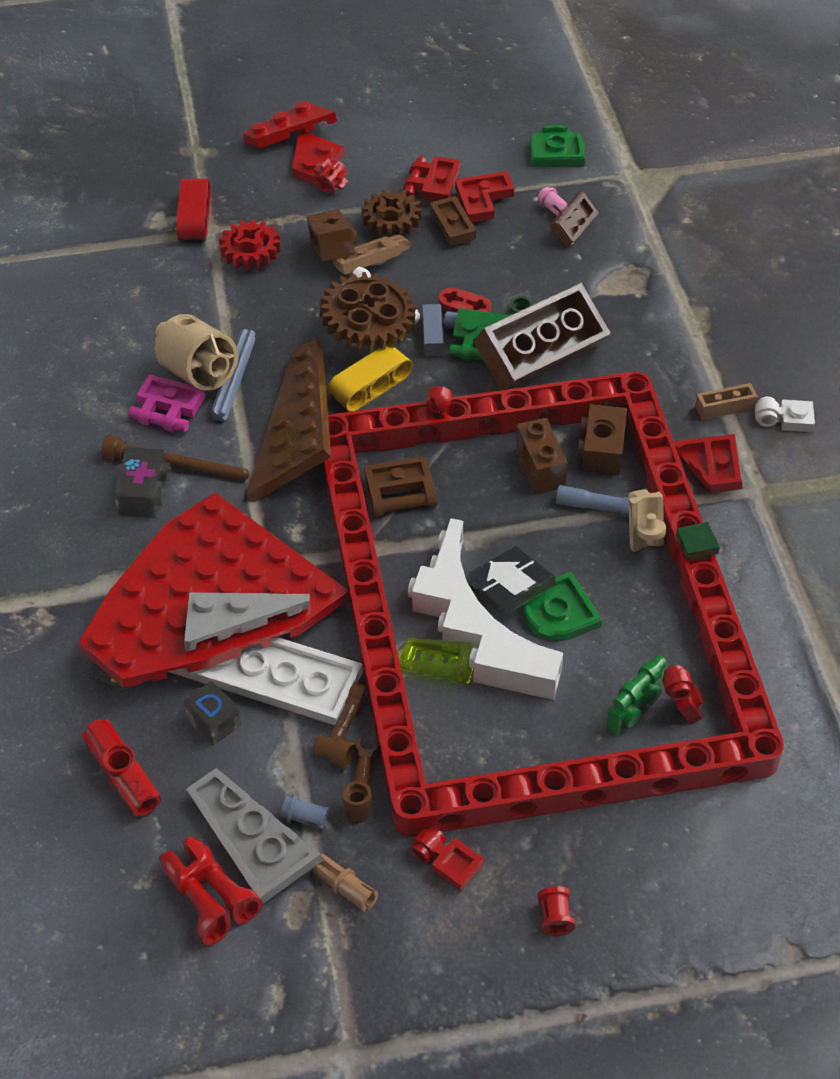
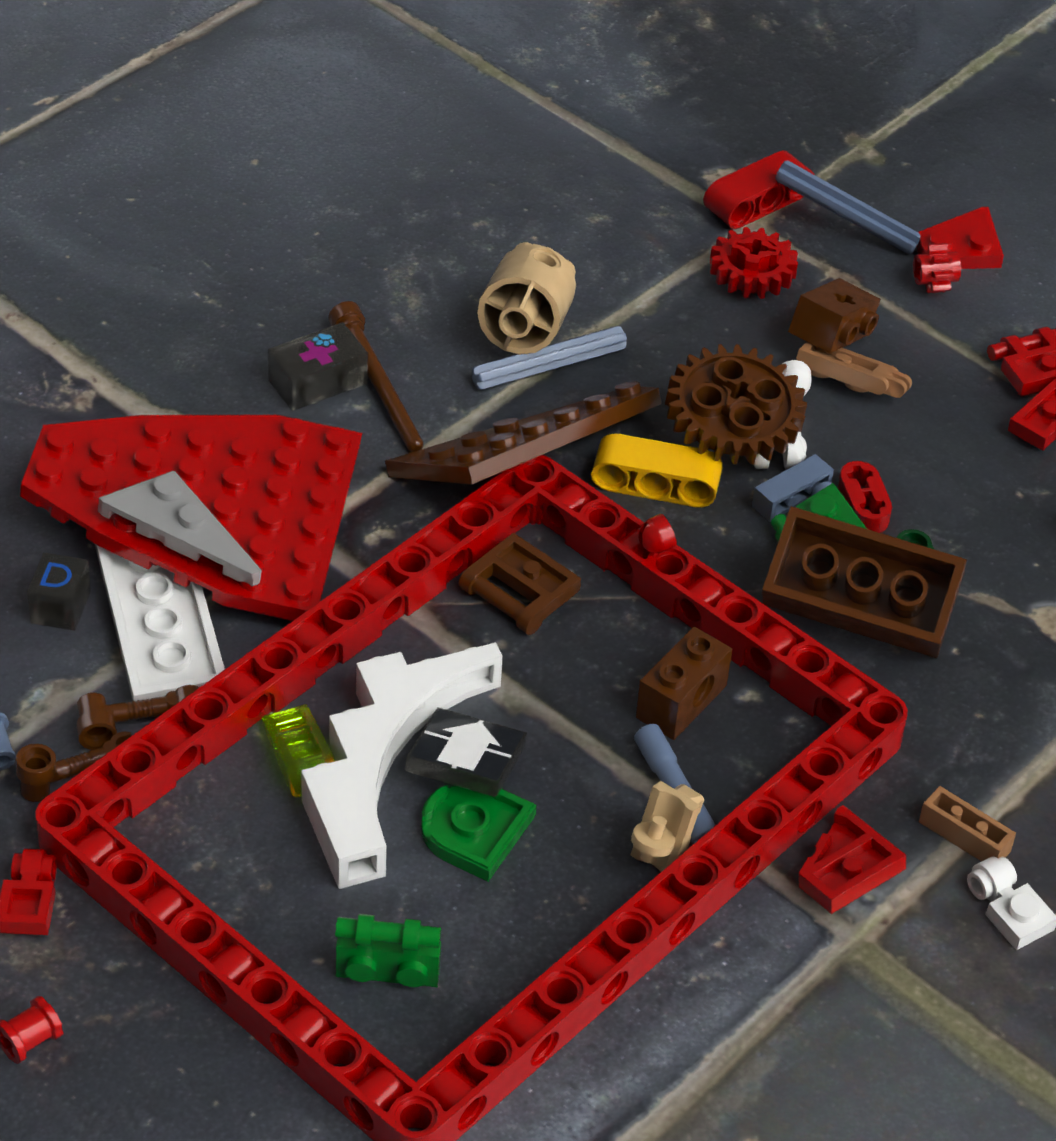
camera: 50 degrees right, 5 degrees down
dark pink plate [128,374,206,433] -> none
red wing [243,101,337,148] -> none
reddish brown gear [361,189,422,238] -> none
reddish brown plate [430,196,476,246] -> none
reddish brown brick [577,404,627,475] -> none
red plate [662,665,703,724] -> none
dark green tile [676,522,720,561] -> none
none -> sand blue axle [775,161,921,254]

